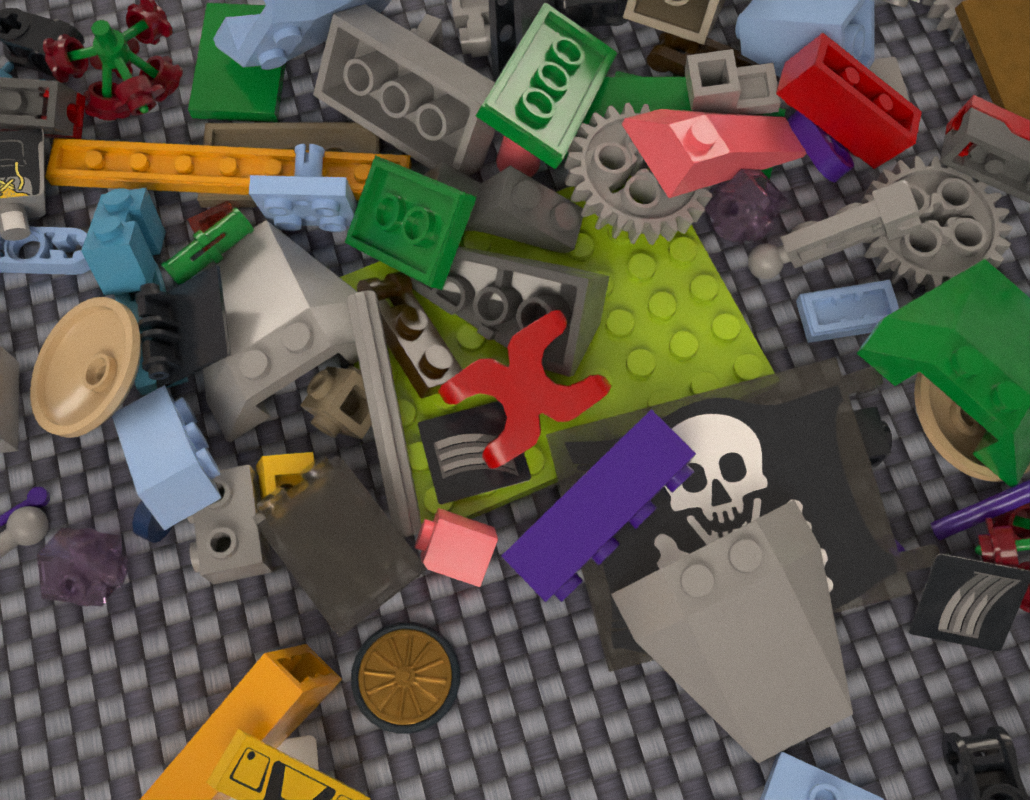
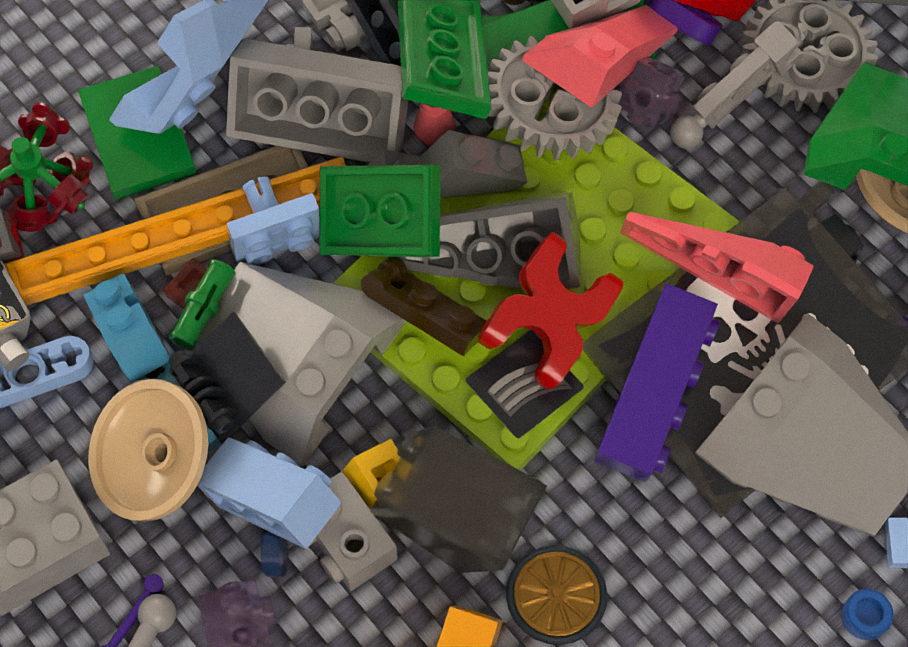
camera: 25 degrees left, 5 degrees down
dark tan brick [300,365,372,439] -> none
light grey axle [347,290,422,537] -> none
coral brick [415,508,498,587] -> none
light blue plate [796,280,899,343] -> none
none -> coral wedge [620,212,814,323]

